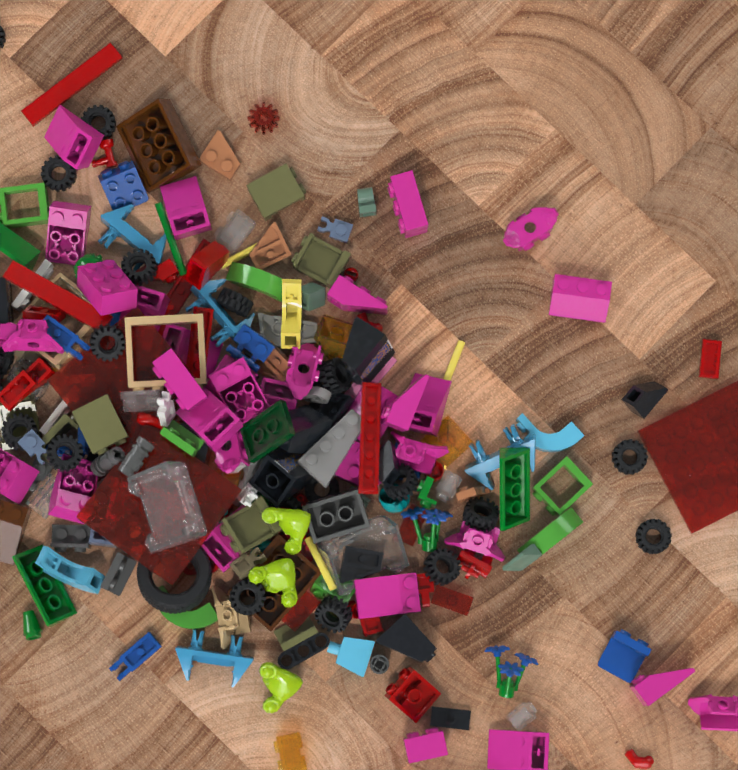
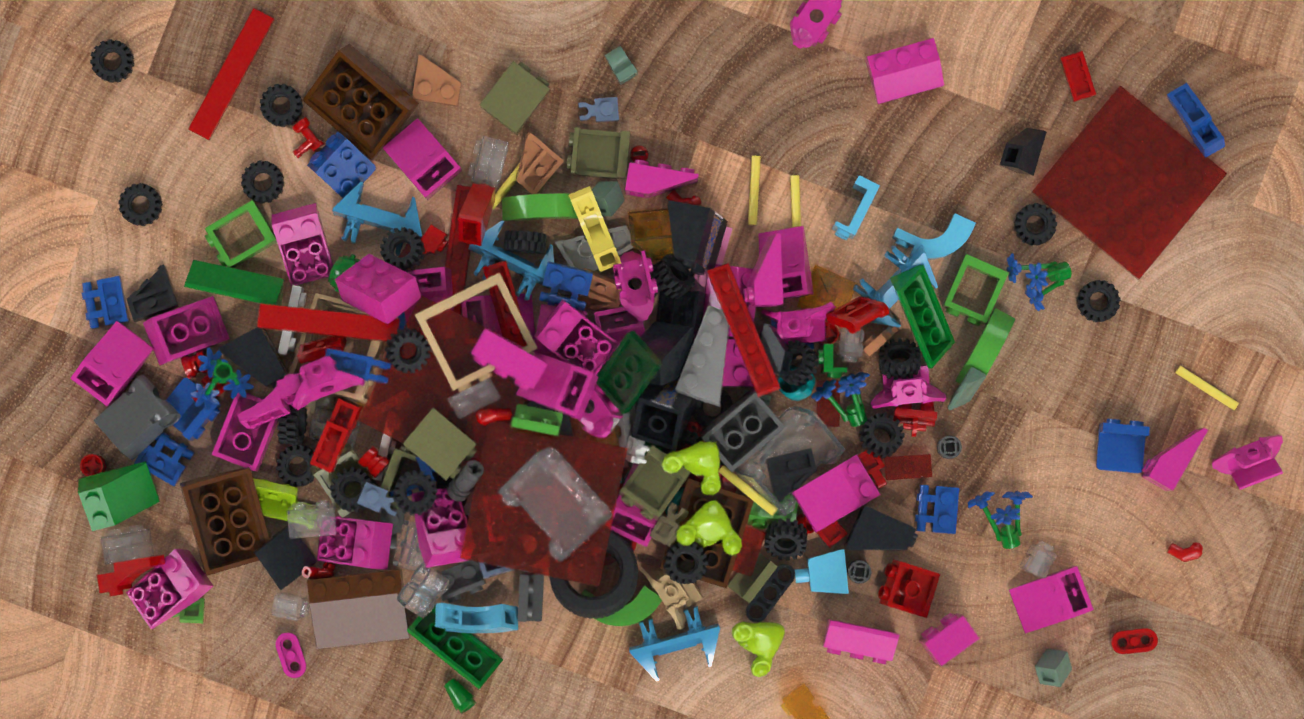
camera: 20 degrees left, 5 degrees up
dark pink slope [44,105,104,170] -> none
blue hinge [109,632,162,681] -> none
dark grey axle [118,436,155,478] -> none
green bar [155,202,187,276] -> none
white plate [157,391,176,427] -> none
clear red gear [247,102,280,135] -> none
light grey beam [302,386,332,404] -> none
dark pink brick [387,170,428,238] -> none
black plate [430,706,471,730] -> none
none -> red wheel [358,446,390,478]
none -> clear brick [397,562,450,618]
none -> light yellow bar [748,156,761,225]
none -> dark pink slope [822,619,899,664]
none -> red plate [826,296,889,334]
none -> medium azure panel [832,175,880,241]
none -> blue plate [915,485,959,534]
none -> dark grey wheel [937,436,962,459]
none -> plant [1006,253,1072,311]
none -> light yellow bar [1175,365,1239,410]

